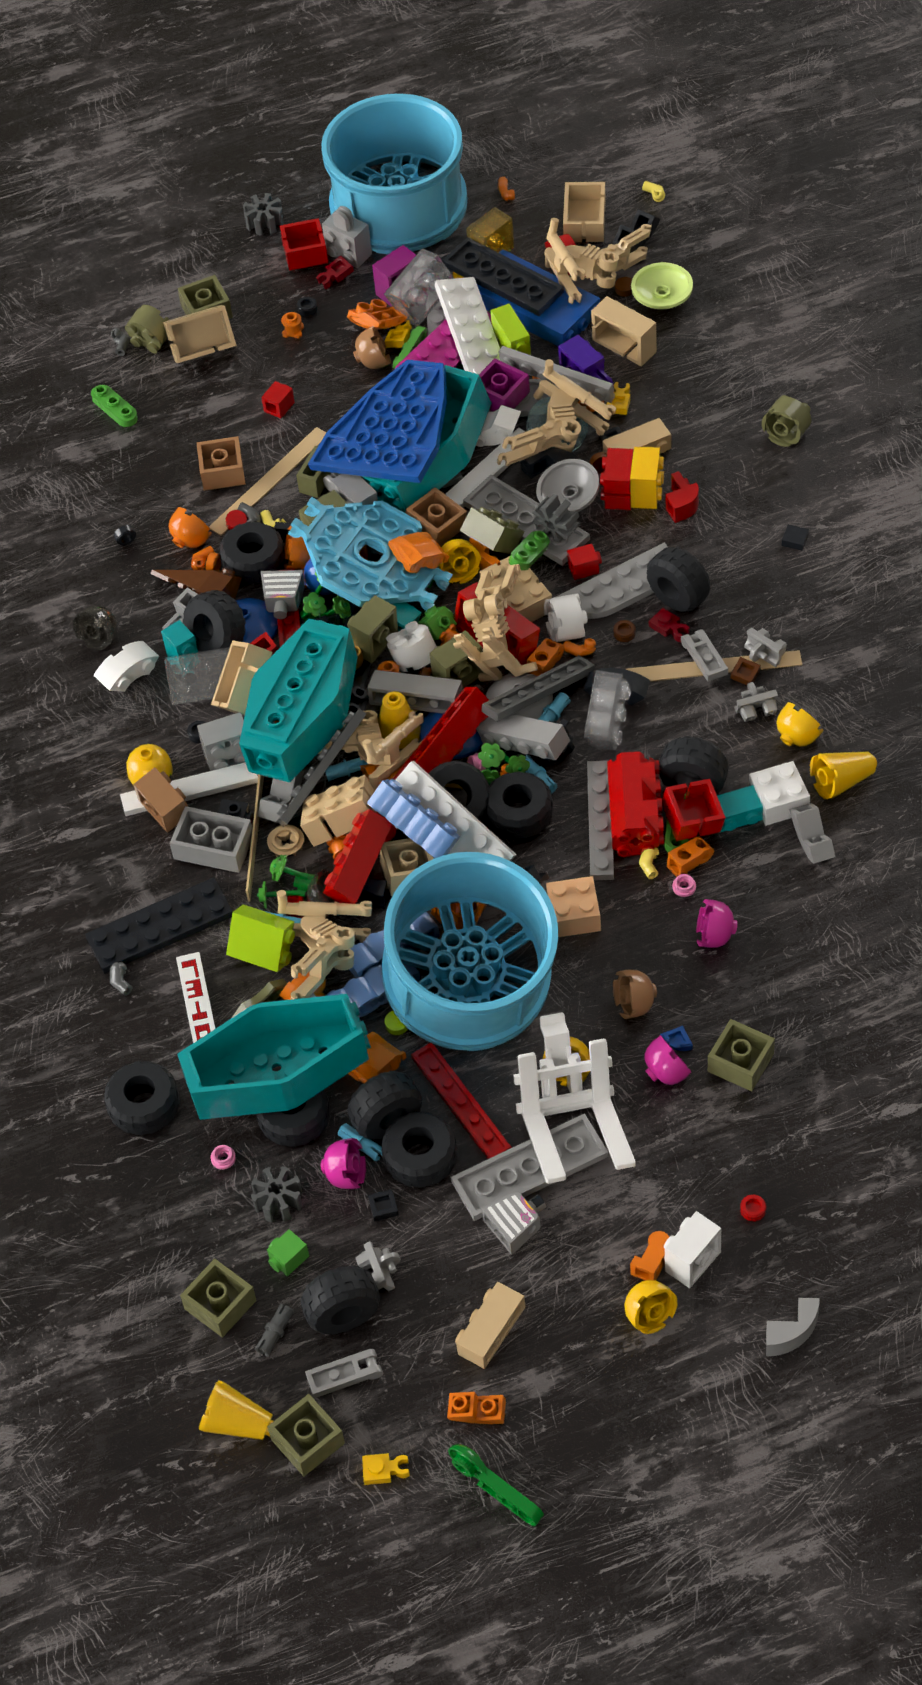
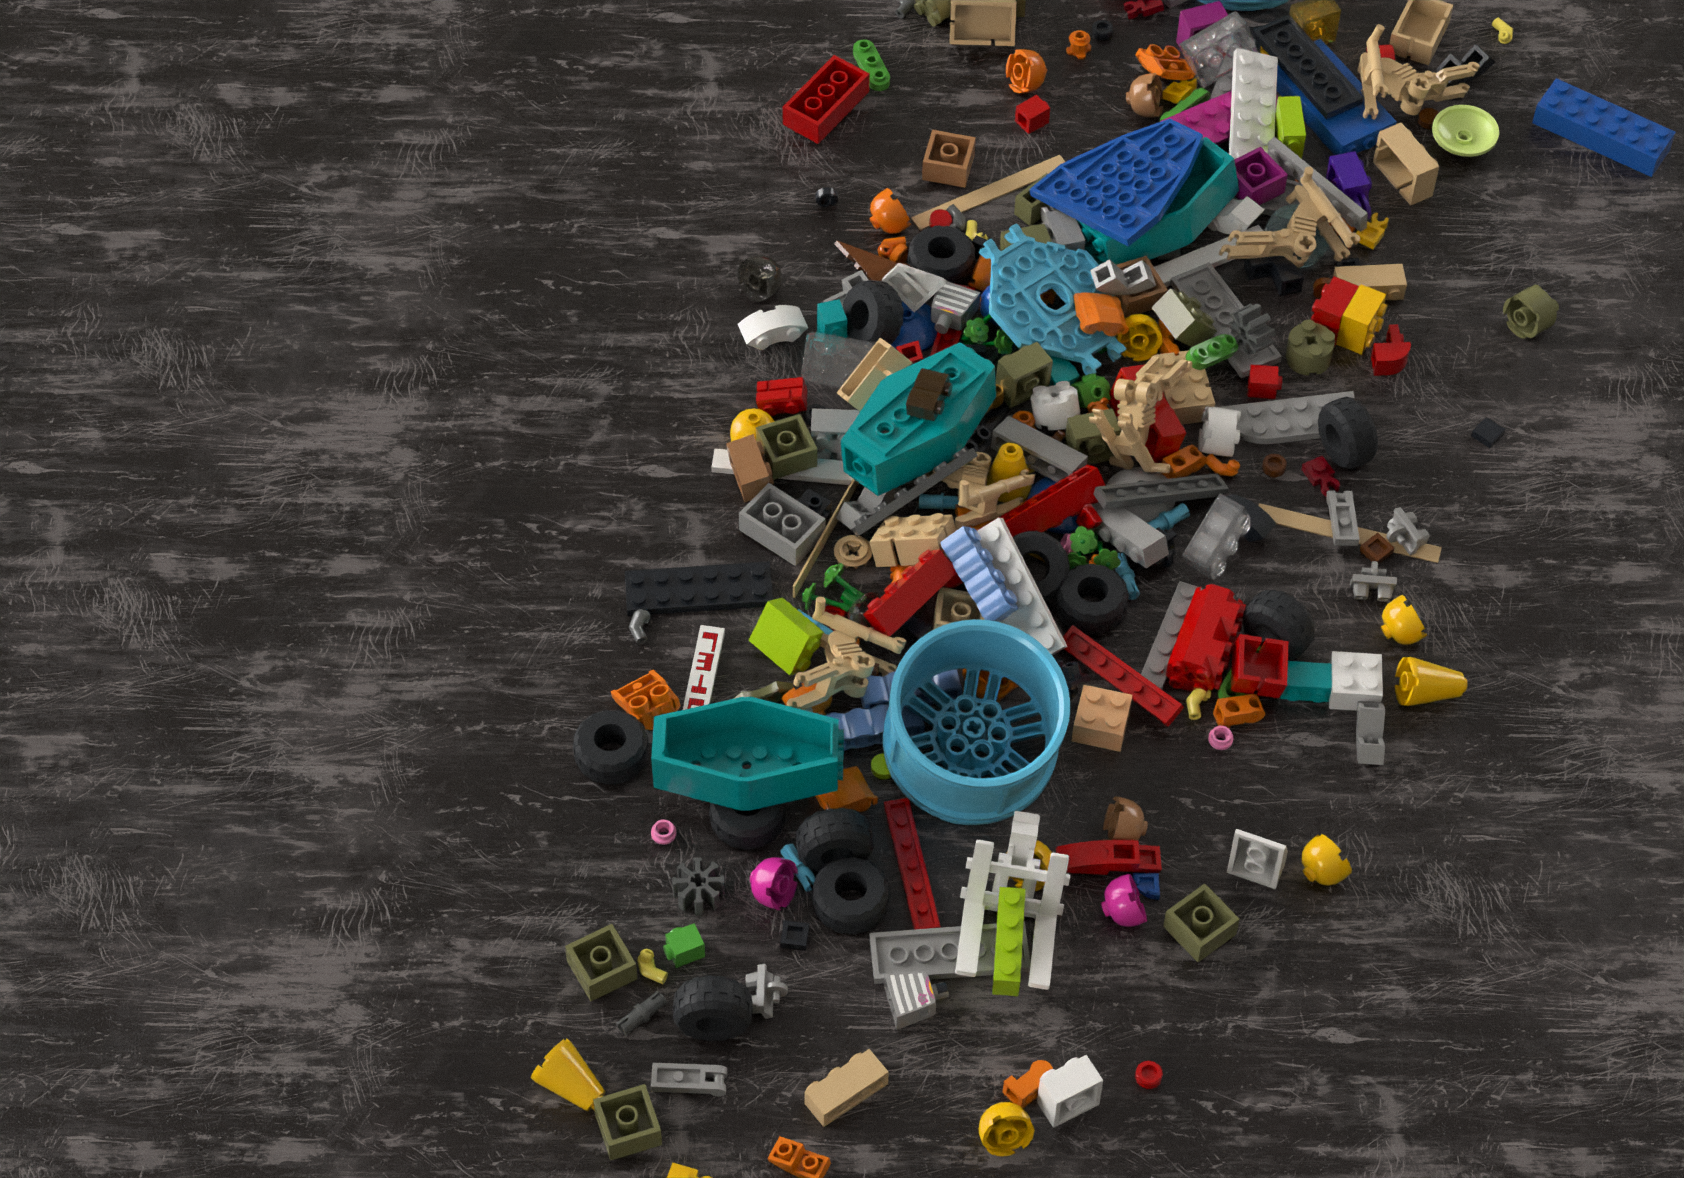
camera: 15 degrees right, 0 degrees up
light grey dish [536,459,600,512] -> none
dark pink cylinder [696,899,737,948] -> none
none -> orange slope [611,670,681,730]
none -> light yellow arm [637,949,668,984]
none -> red brick [756,377,808,416]
none -> olive brick [756,414,818,480]
none -> red brick [783,55,870,144]
none -> white wing [882,263,946,312]
none -> dark brown brick [906,368,953,421]
none -> lime brick [992,887,1026,996]
none -> orange cylinder [1006,49,1047,93]
none -> red slope [1056,840,1162,875]
none -> red plate [1063,625,1184,727]
none -> red tile [1075,504,1103,528]
none -> light grey brick [1090,260,1156,295]
none -> white slope [1227,829,1288,889]
none -> olive brick [1286,320,1335,375]
none -> yellow cylinder [1302,834,1352,886]
none -> blue brick [1532,78,1676,177]

